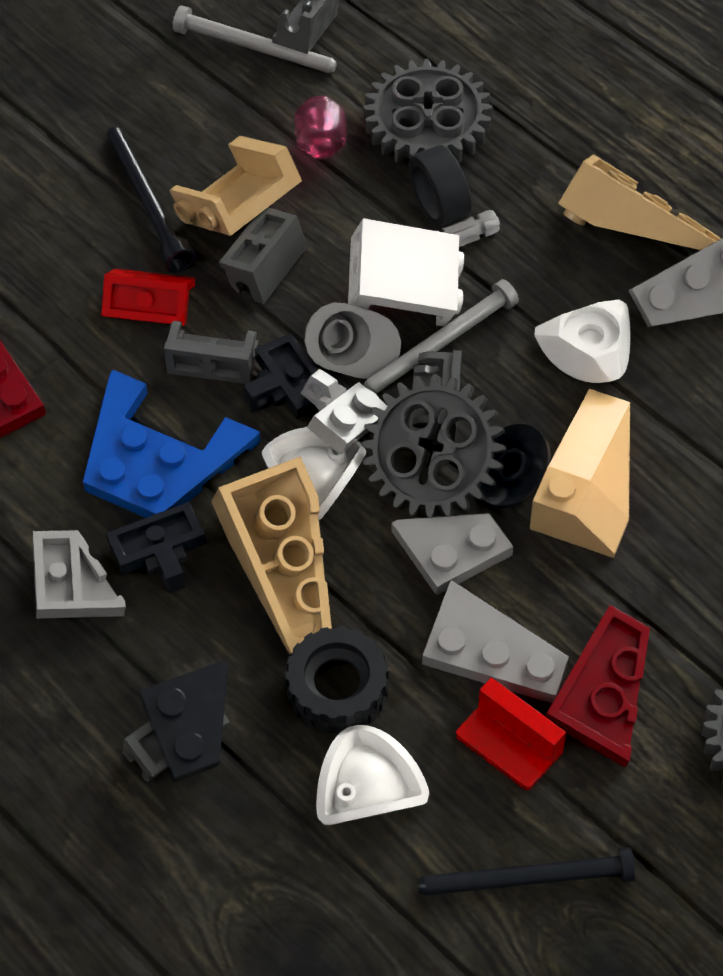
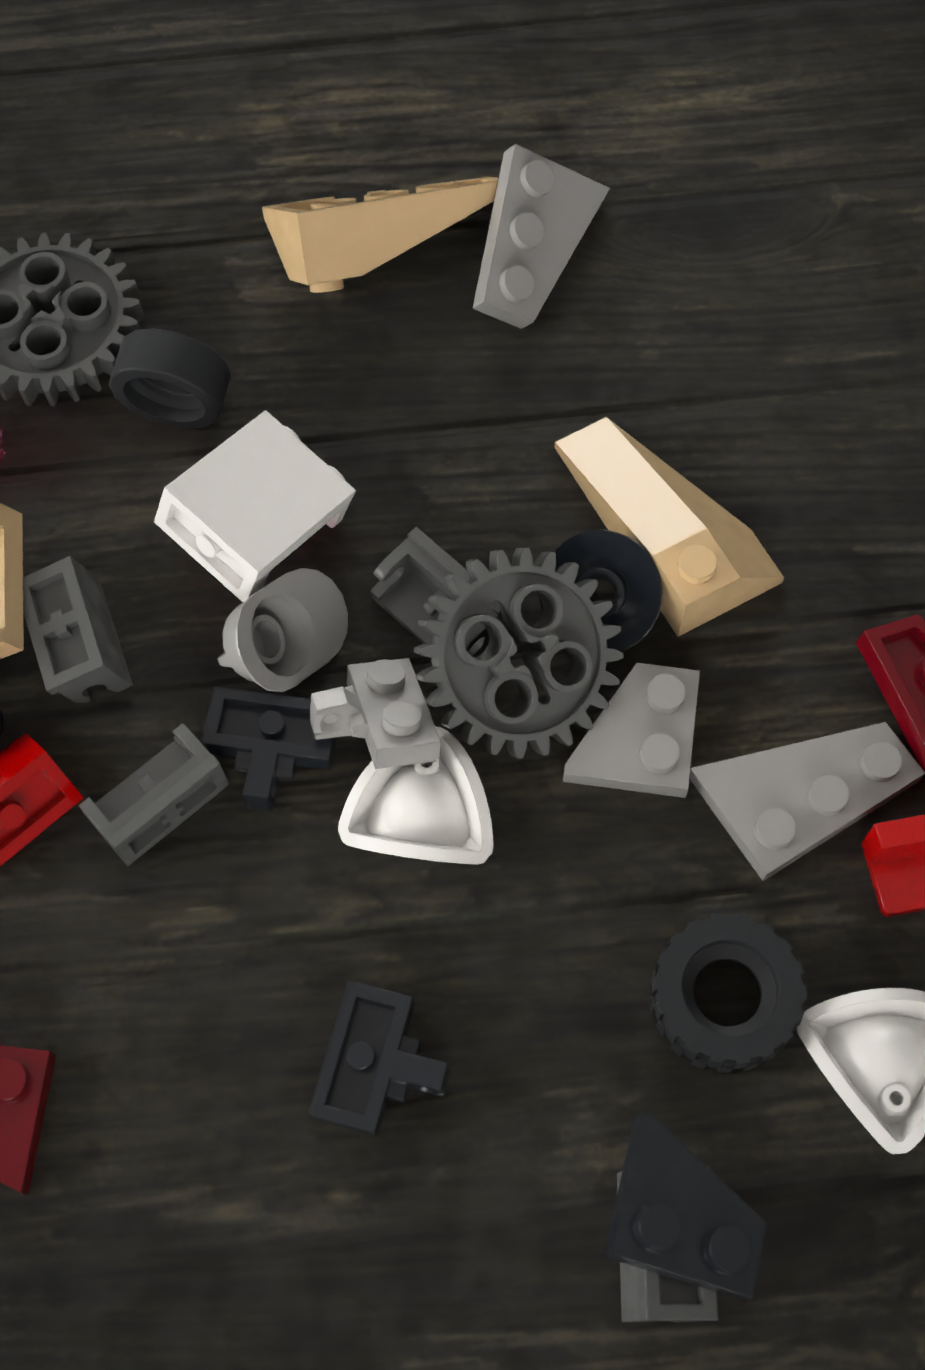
camera: 50 degrees left, 10 degrees up
light grey wing [32,530,126,619] -> none
blue wing [83,370,260,518] -> none
tan wedge [211,456,332,655] -> none
light grey bar [363,279,519,394] -> none
light grey axle [435,210,500,247] -> none
white hat [534,300,630,383] -> none

